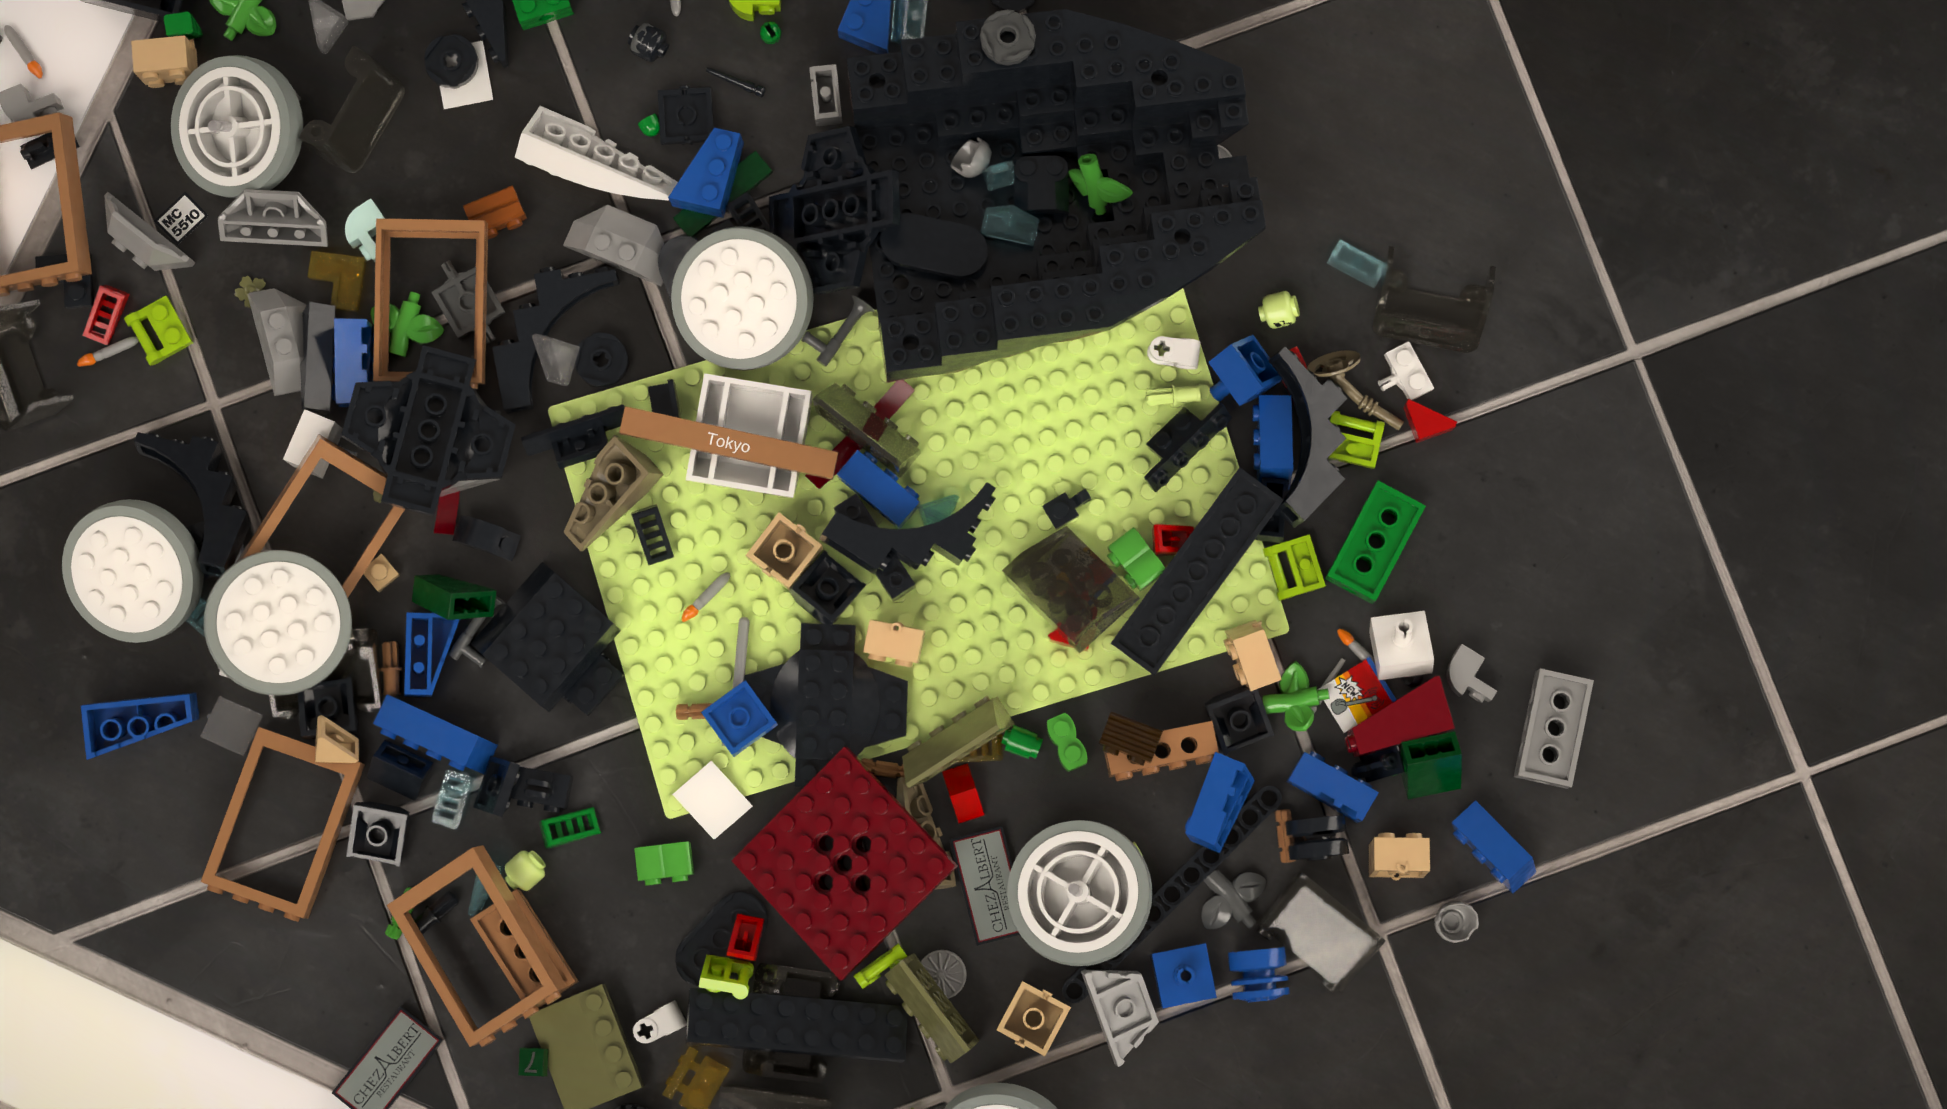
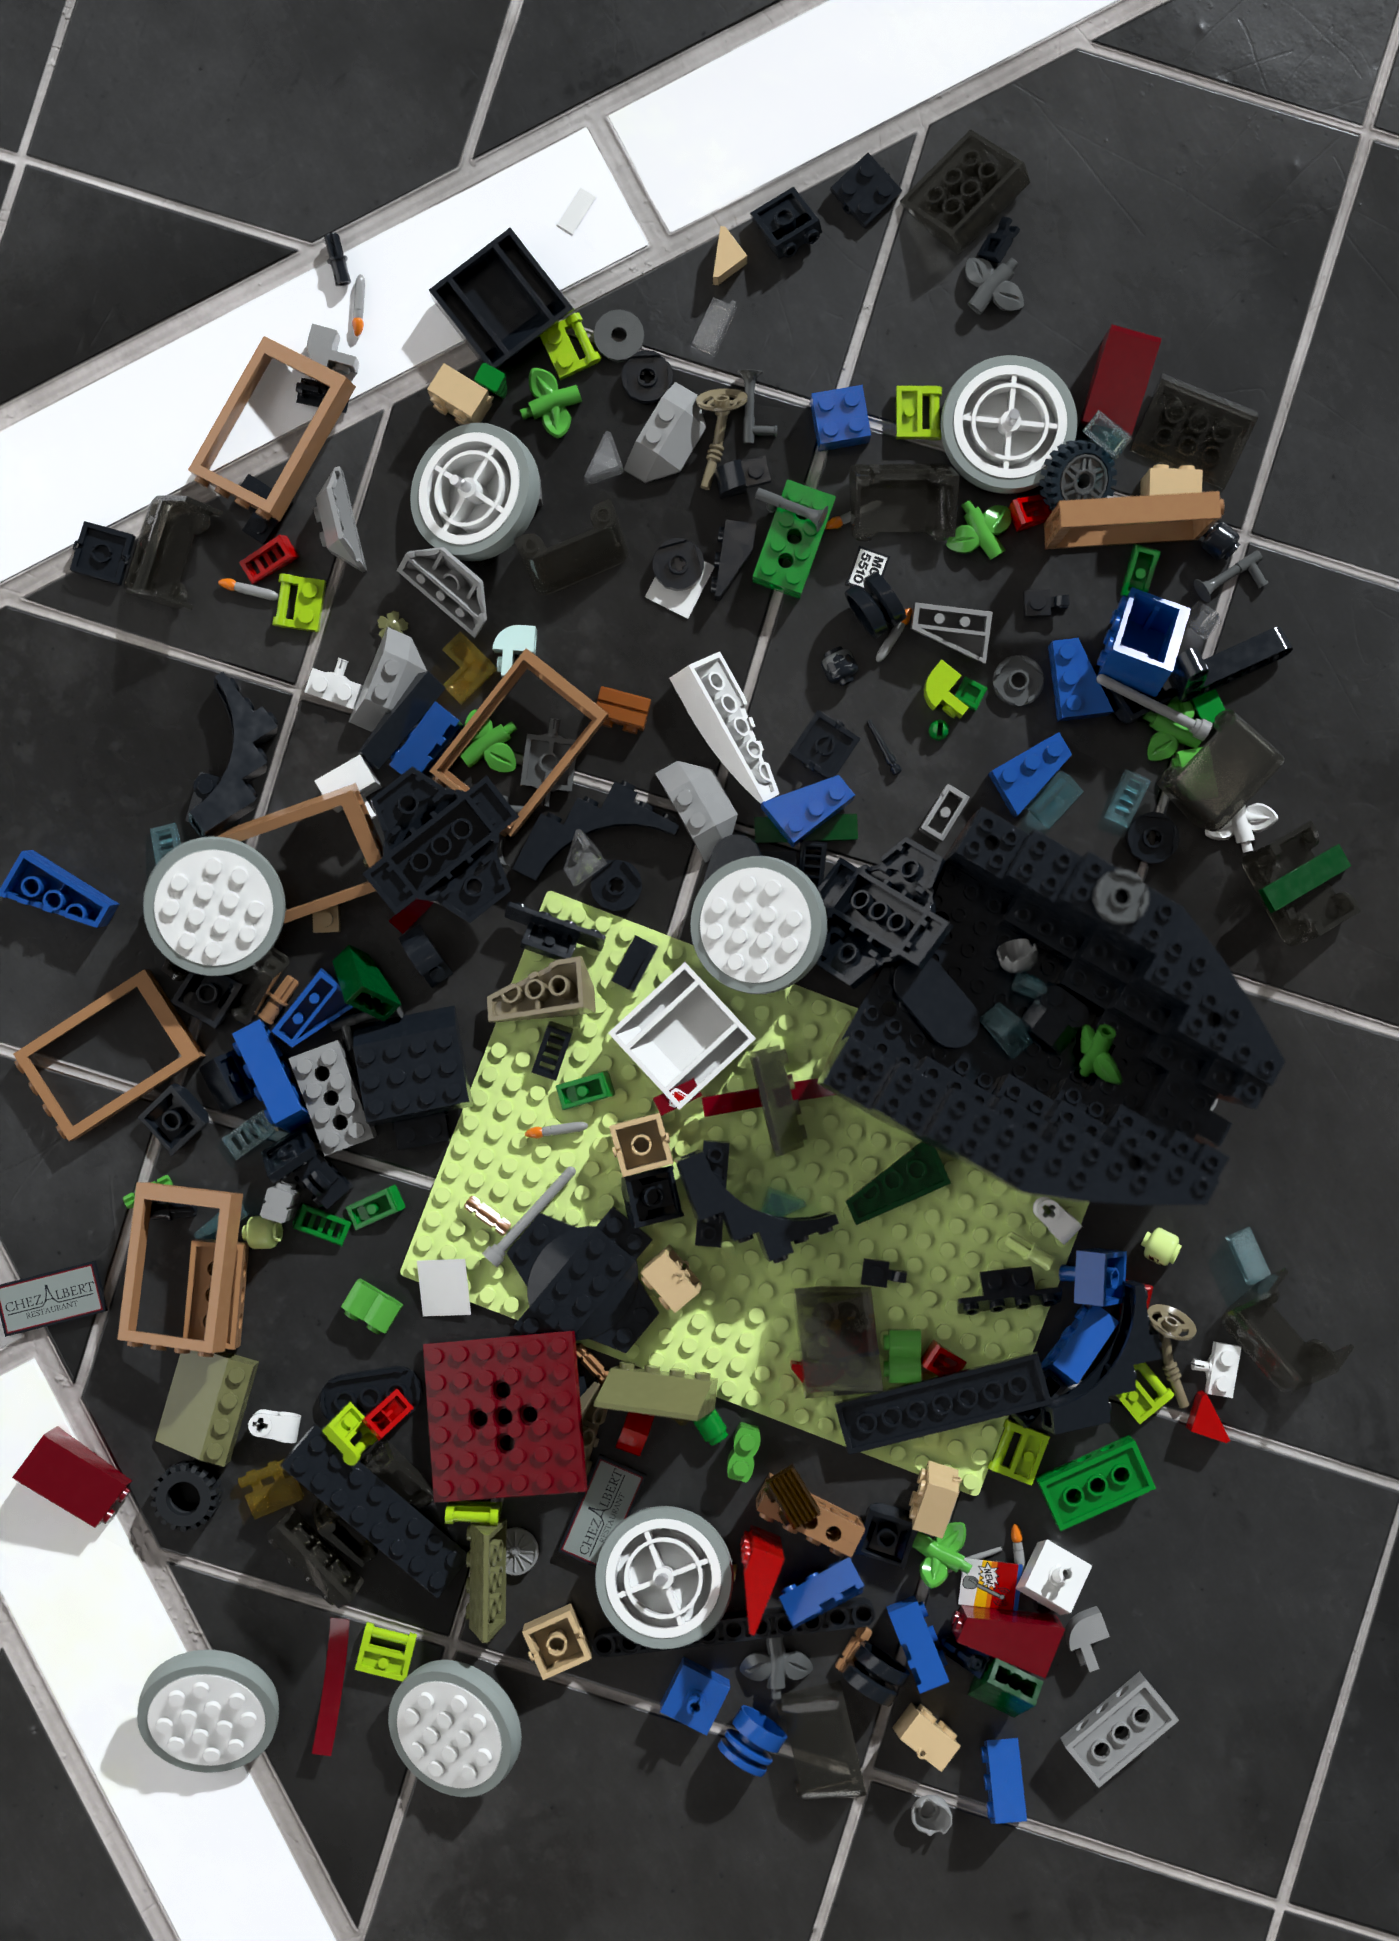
camera: 30 degrees right, 5 degrees up
white wheel [62,499,204,643] -> none
sticker [154,192,208,245] -> none
clear piece [200,696,263,756] -> none
tan slope [315,715,359,763] -> none
dark green tile [518,1048,548,1077] -> none
medium nougat tile [619,406,839,480] -> none
green hinge [637,114,660,137] -> none
blue plate [701,680,778,757] -> none
dark grey piece [801,295,875,367] -> none
blue brick [837,450,920,529] -> none
light grey wing [1081,970,1159,1067] -> none
none -> light grey brick [260,1180,301,1223]
none -> light grey brick [288,1040,378,1156]
none -> white plate [305,658,363,709]
none -> green slope [345,1185,405,1230]
none -> green slope [555,1070,615,1110]
none -> dark red sticker [653,1078,702,1116]
none -> red slope [739,1525,784,1635]
none -> dark green wing [845,1141,951,1225]

